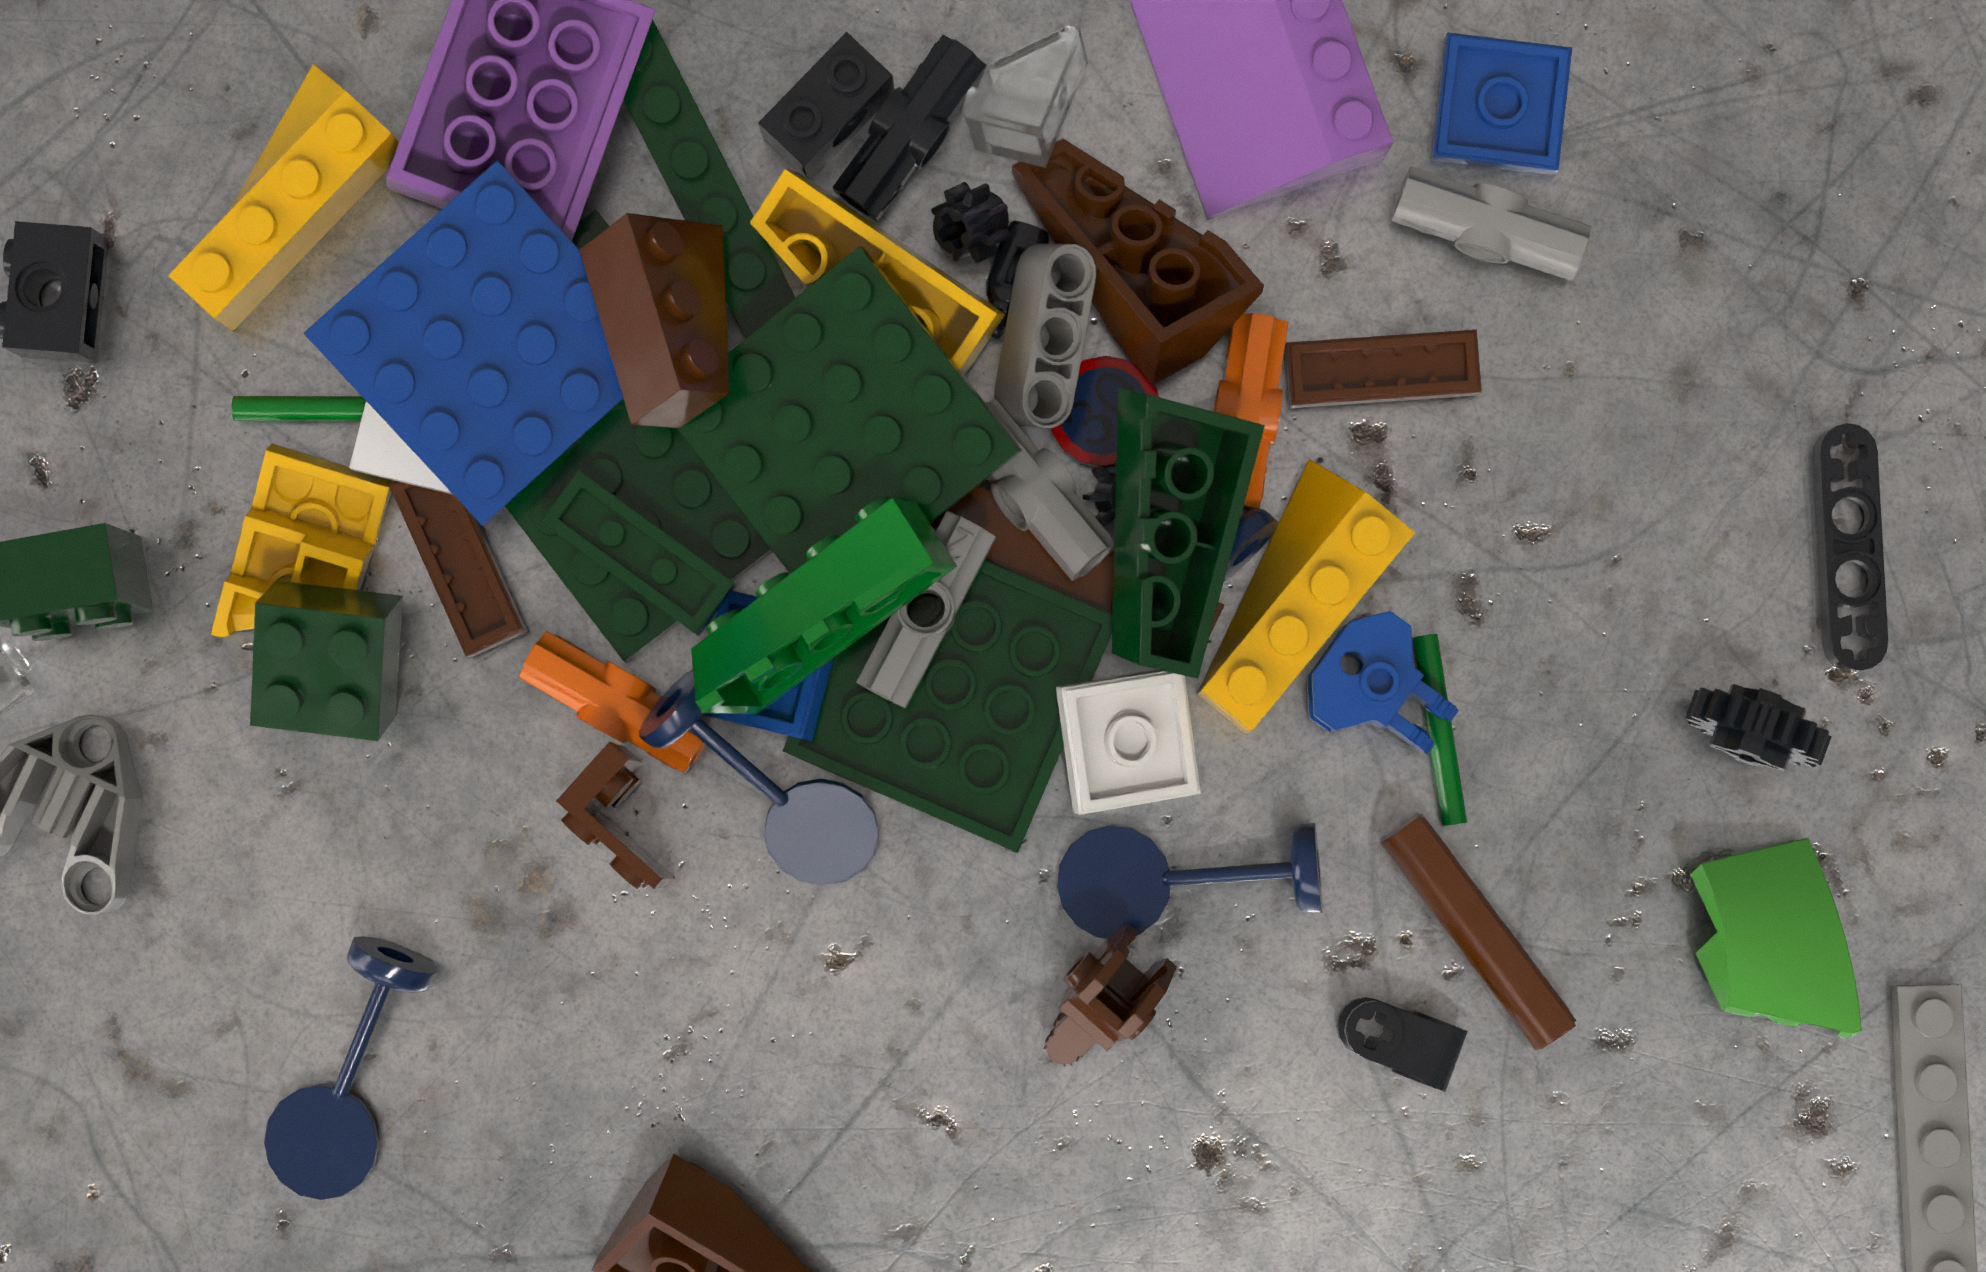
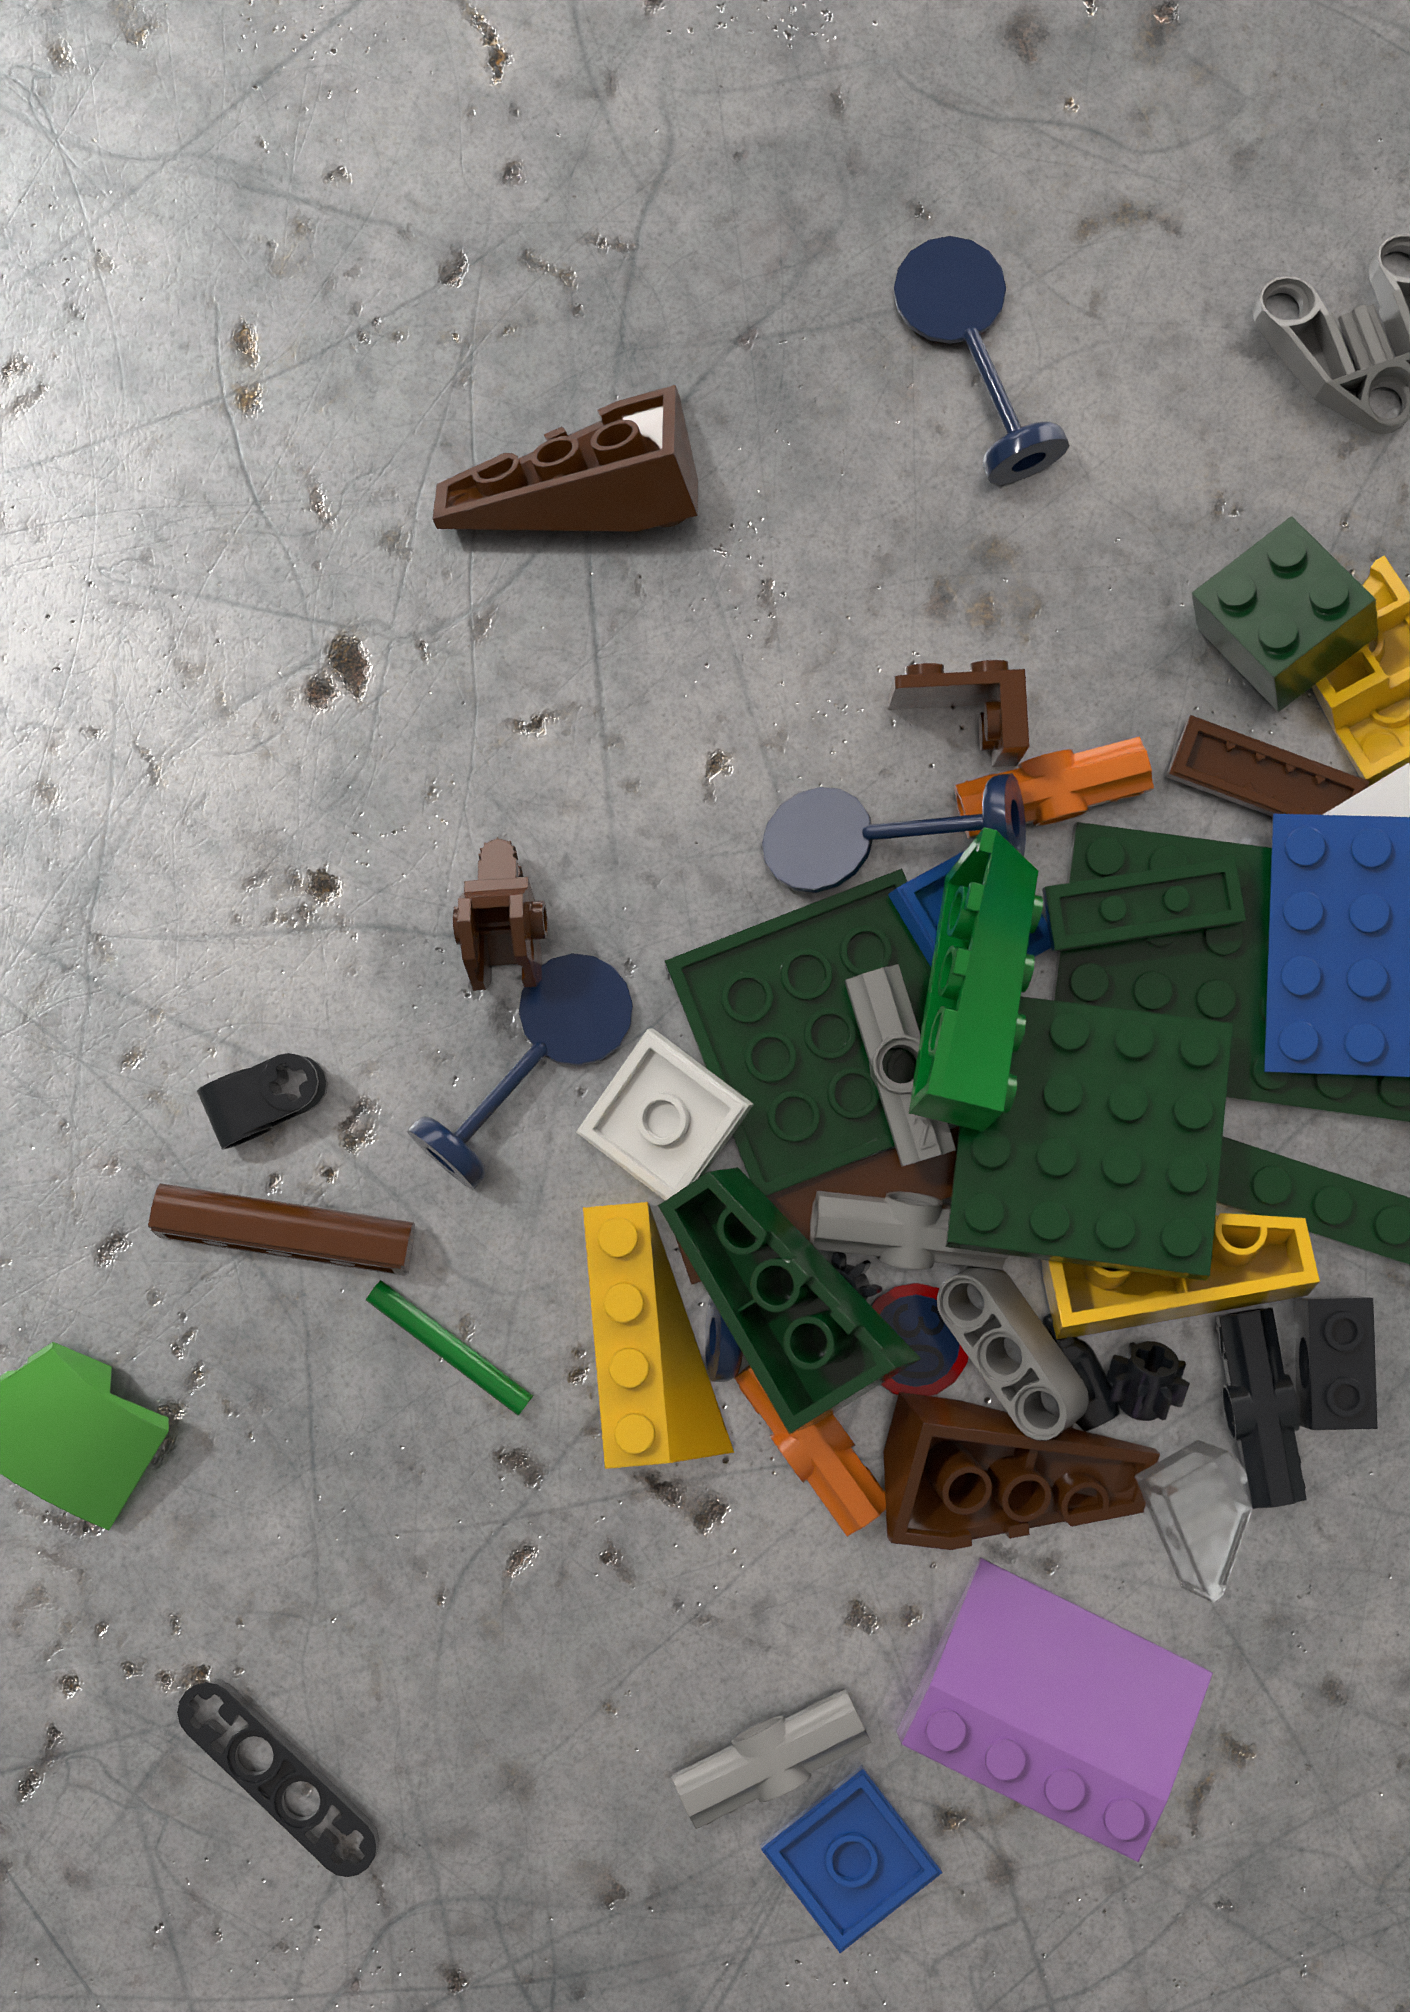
camera: 130 degrees right, 0 degrees up
reddish brown wedge [579,213,729,428] -> none
reddish brown plate [1285,329,1482,408] -> none
blue hinge [1306,611,1459,755] -> none
black gear [1685,684,1832,772] -> none

